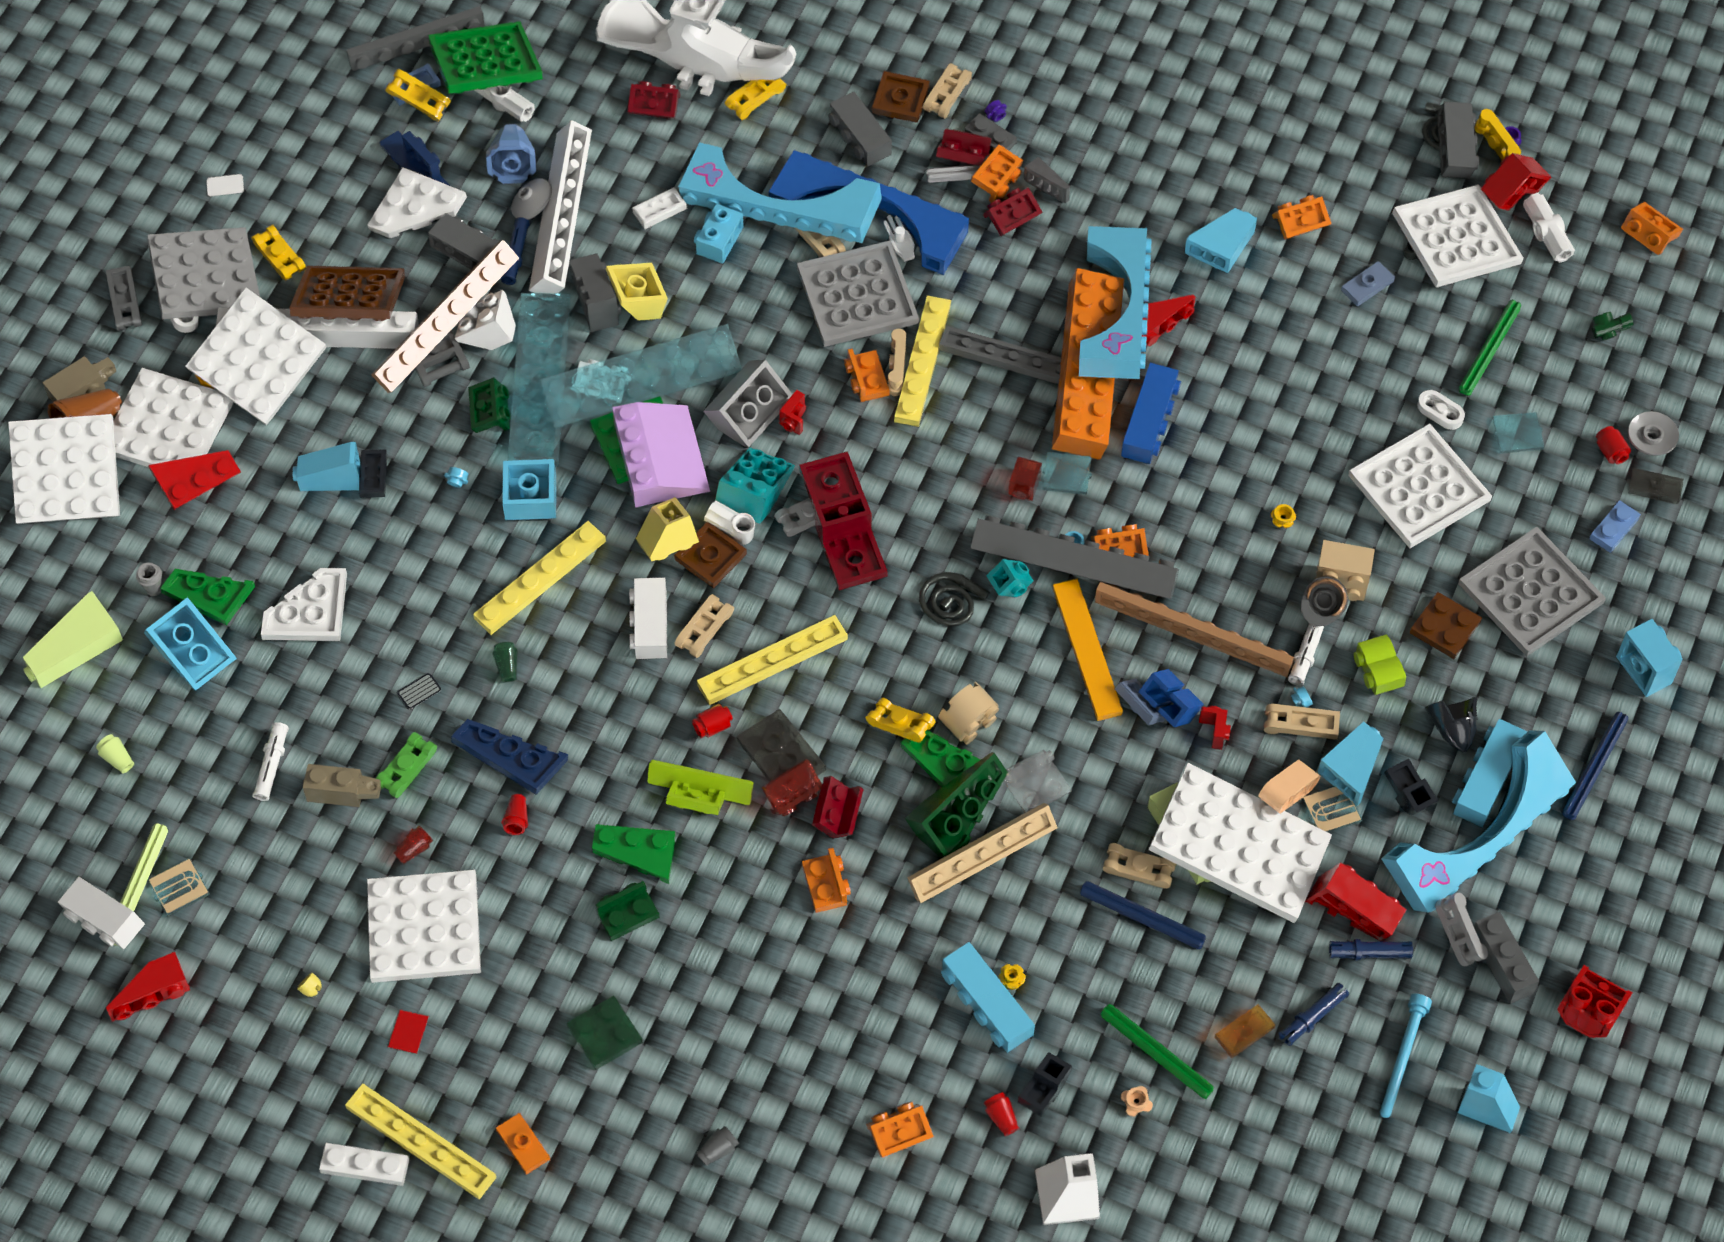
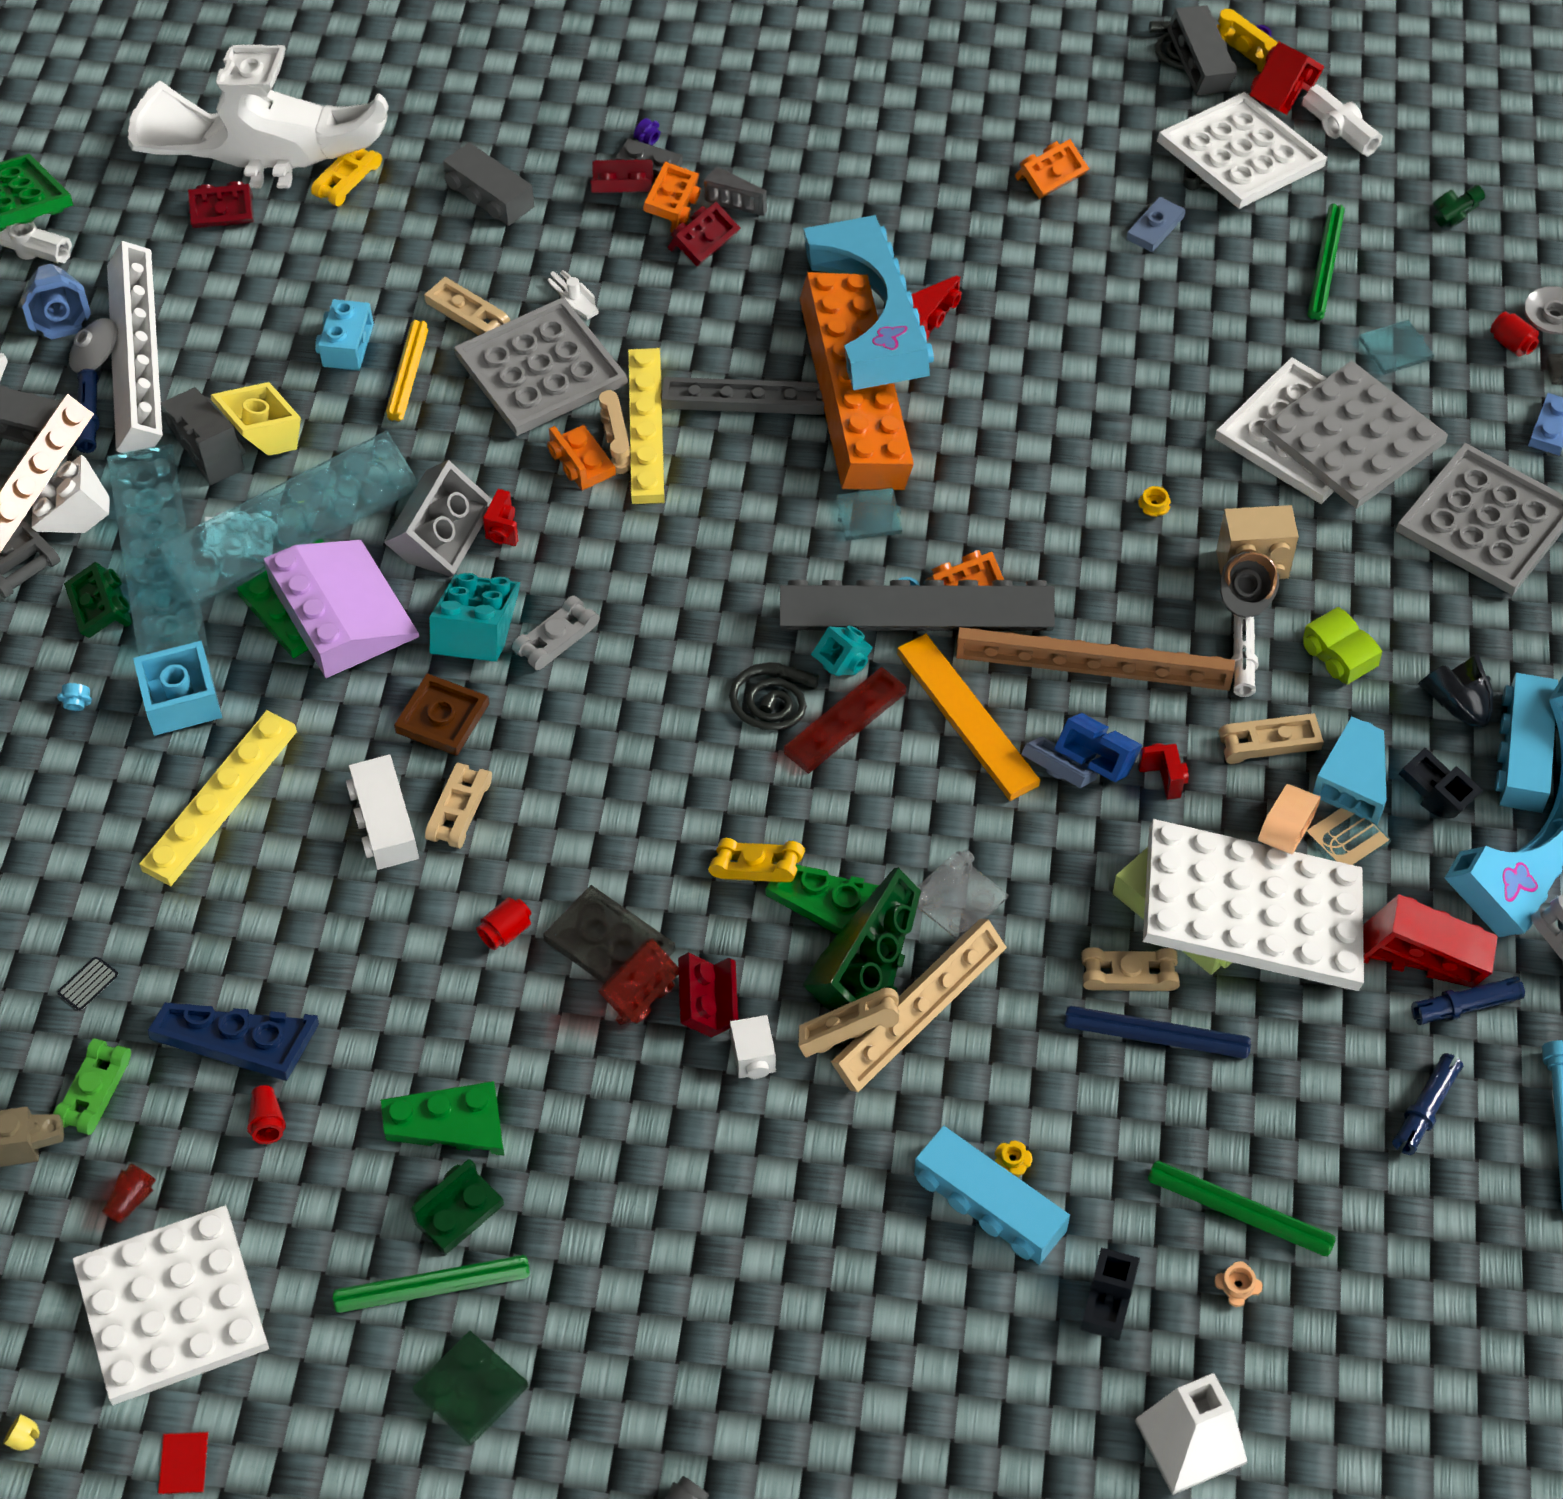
camera: 15 degrees left, 5 degrees down
clear green cone [492,642,518,682] -> none
white plate [632,187,687,229] -> none
light yellow slope [636,497,699,561] -> none
lime bracket [648,760,753,815] -> none
medium azure arch [678,143,882,243] -> none
light yellow plate [697,615,848,705] -> none
white piece [704,501,755,545] -> none
blue arch [768,150,969,275] -> none
dark red bracket [799,451,888,590] -> none
orange bracket [802,848,851,913] -> none
orange bracket [866,1101,934,1158] -> none
reddish brown plate [872,71,930,123] -> none
tan plate [923,63,972,119] -> none
light grey axle [926,165,981,183] -> none
tan brick [938,682,999,745] -> none
red cone [984,1092,1019,1136] -> none
clear red brick [1008,457,1042,501] -> none
blue brick [1121,363,1181,464] -> none
medium azure slope [1185,208,1257,273] -> none
clear orange plate [1214,1004,1275,1058] -> none
medium azure plate [1290,686,1313,708] -> none
reddish brown plate [1410,592,1482,659] -> none
white plate [1417,390,1465,430] -> none
orange bracket [1621,202,1683,255] -> none
none -> green axle [333,1255,530,1313]
none -> yellow axle [386,320,428,422]
none -> white brick [730,1015,776,1079]
none -> clear red tile [784,667,906,774]
none -> tan plate [798,988,899,1057]
none -> light grey plate [1261,360,1448,509]

